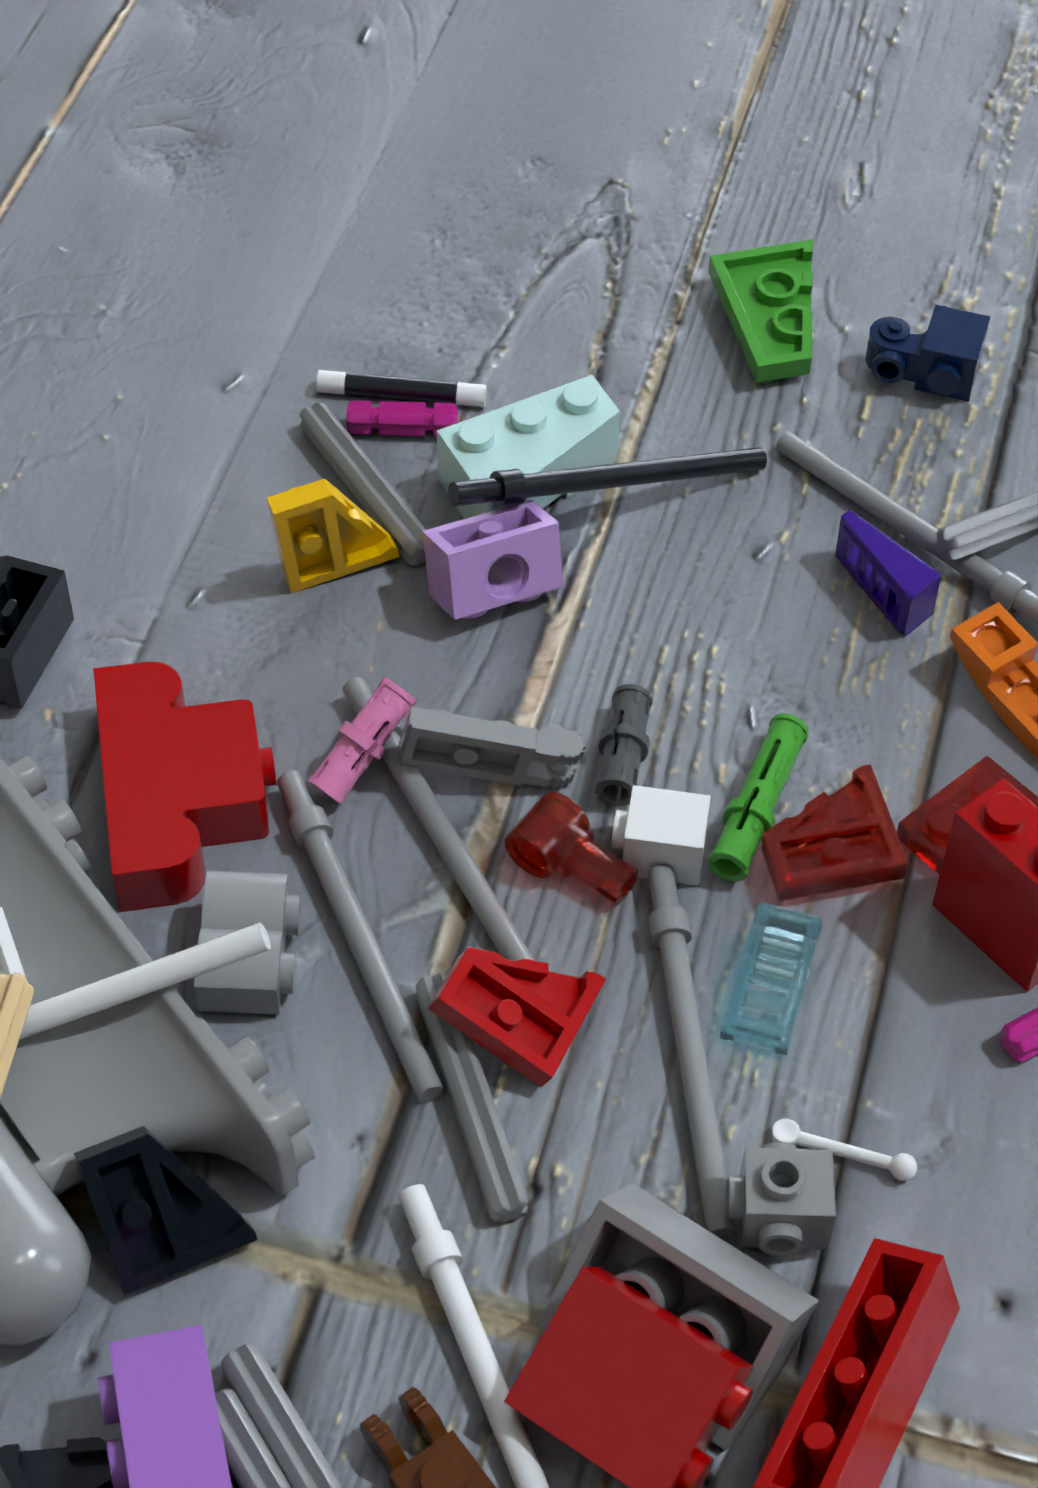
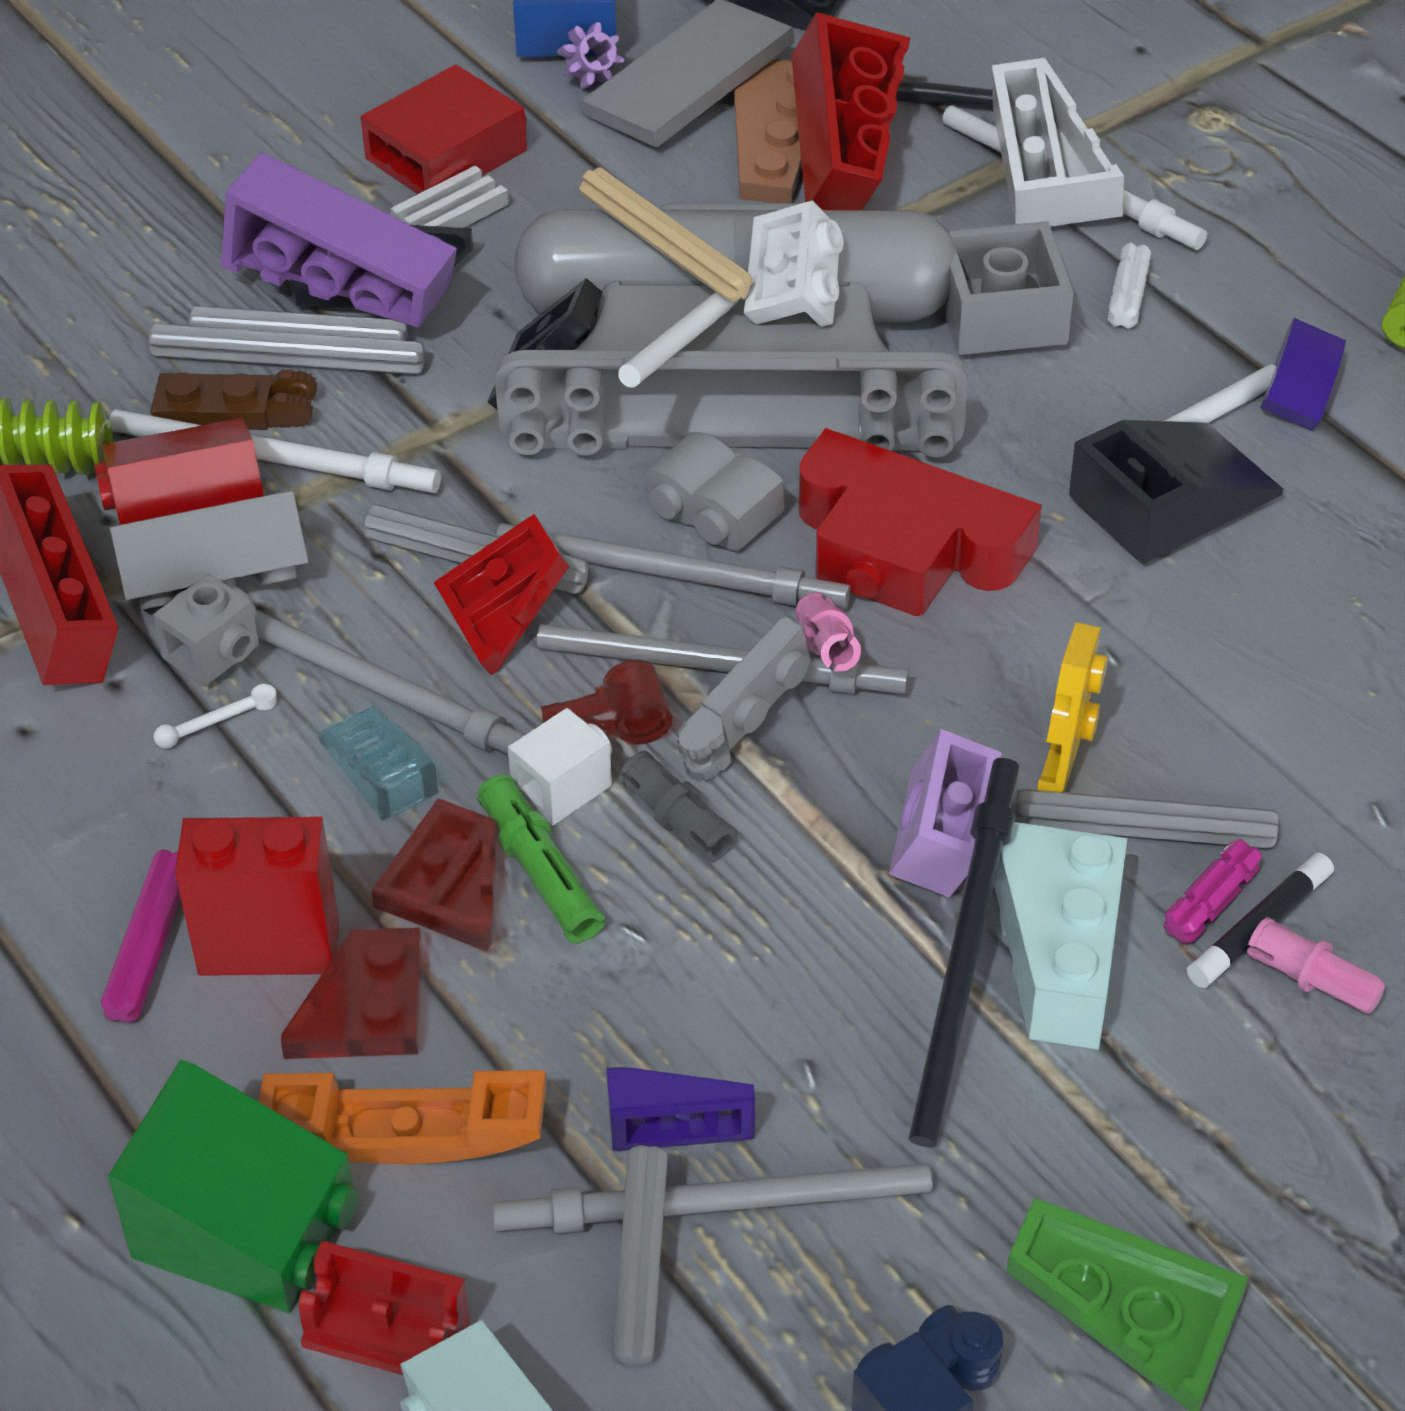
camera: 130 degrees right, 5 degrees down
none -> bright pink axle [1247,917,1385,1013]

